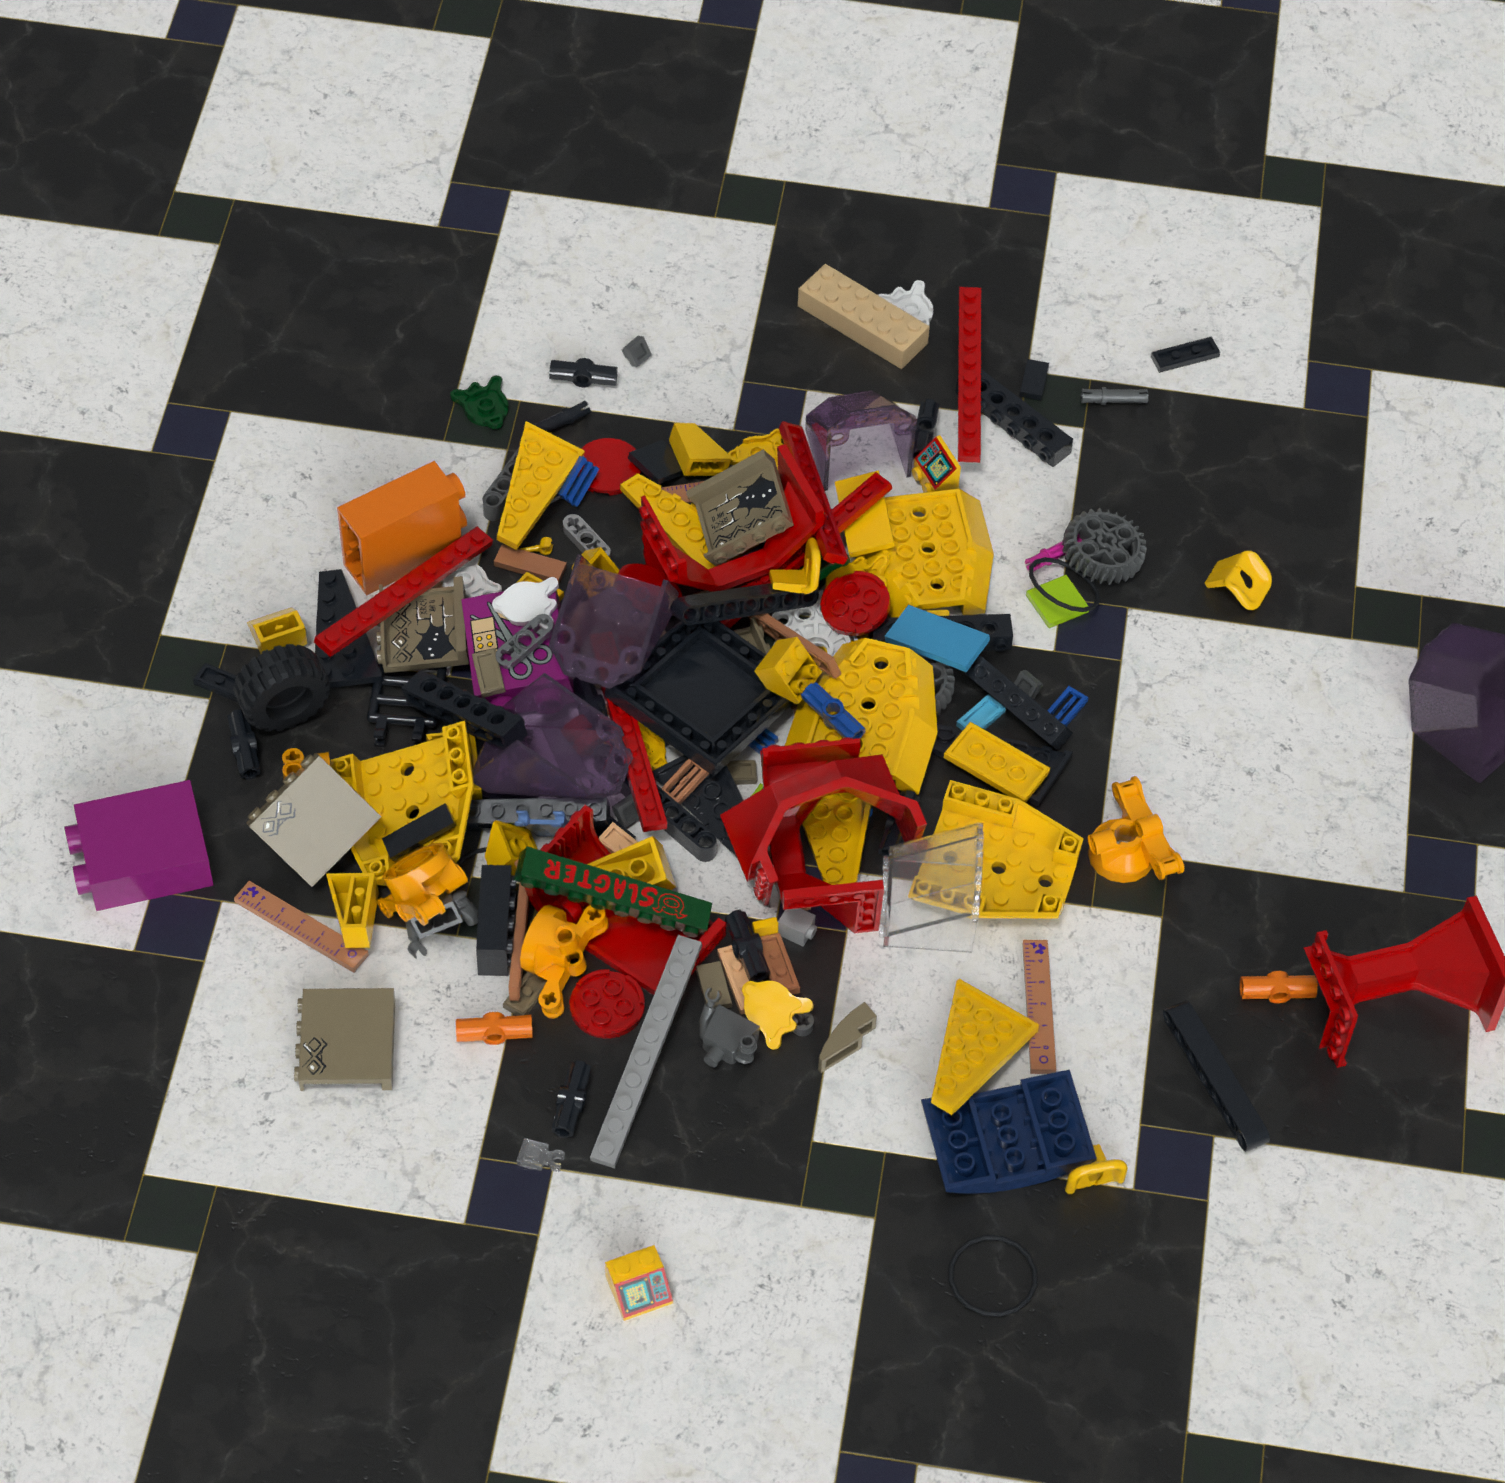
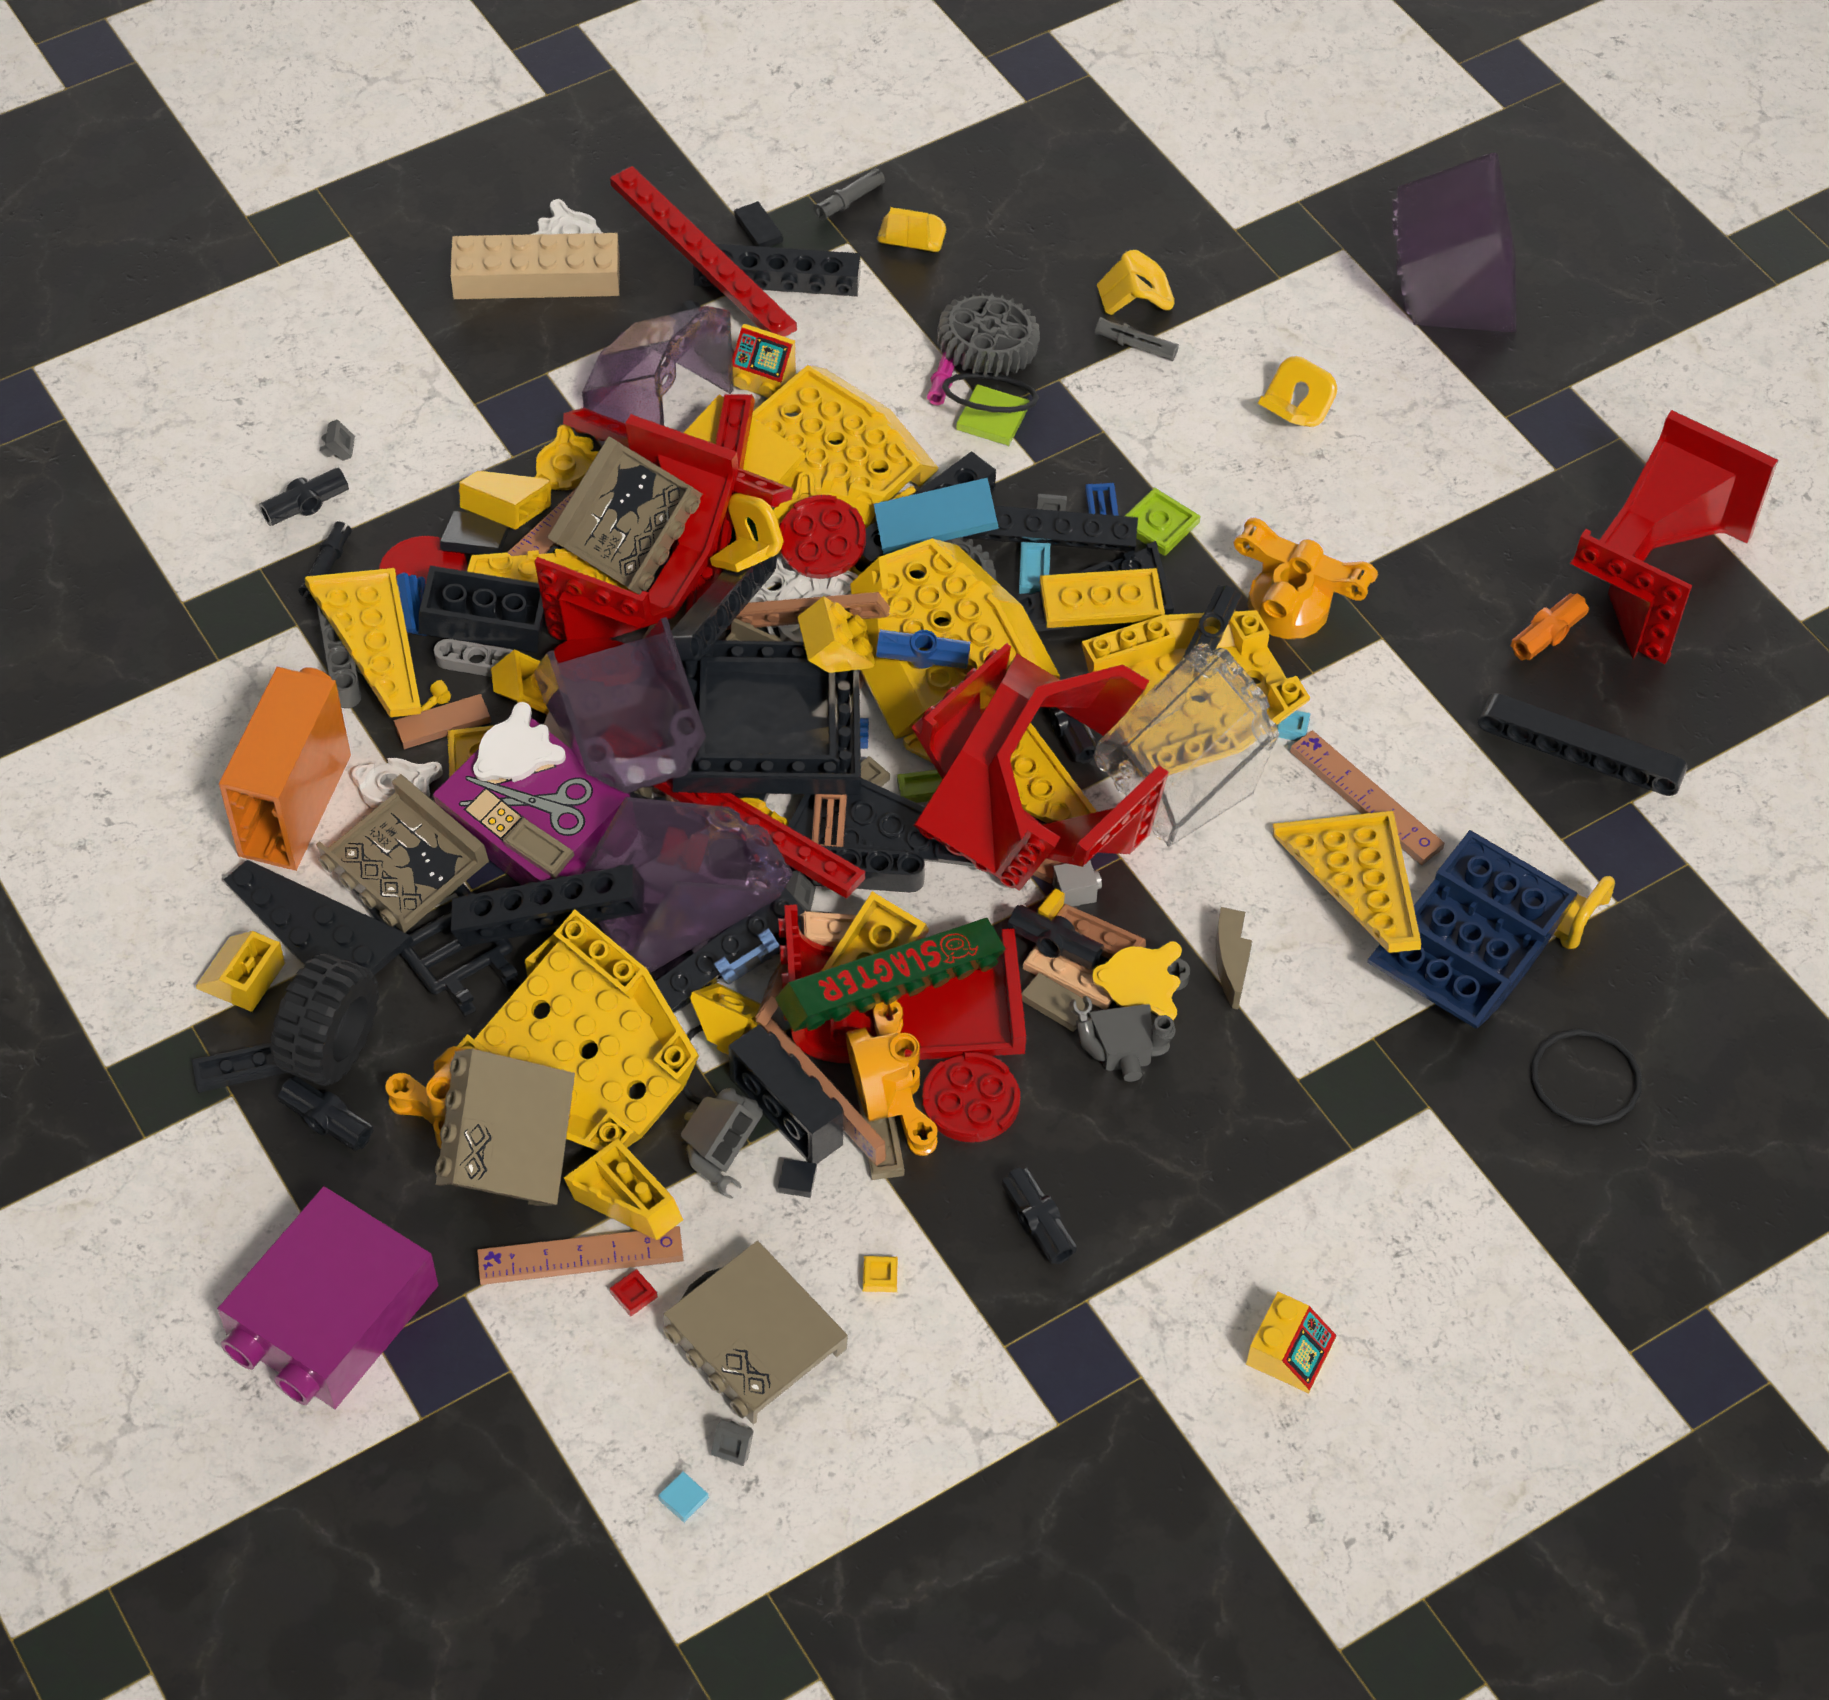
camera: 40 degrees left, 0 degrees up
red plate [314,526,493,657] -> none
light orange piece [377,843,468,926] -> none
black tile [382,803,457,861] -> none
dark green tile [450,375,508,429] -> none
orange piece [456,1012,532,1045] -> none
dark grey beam [496,614,555,669] -> none
clear plate [517,1138,565,1172] -> none
light grey plate [590,935,702,1168] -> none
black tile [1151,336,1220,373] -> none
none -> black brick [419,565,545,653]
none -> red tile [609,1269,658,1317]
none -> medium azure tile [658,1471,709,1522]
none -> dark grey tile [711,1419,754,1466]
none -> black tile [778,1158,817,1198]
none -> yellow tile [863,1256,898,1292]
none -> yellow piece [877,207,946,252]
none -> dark grey pin [1095,317,1179,361]
none -> lime tile [1125,488,1201,556]
none -> black piece [1180,585,1242,675]
none -> yellow piece [1258,356,1337,427]
none -> medium azure tile [1275,711,1311,741]

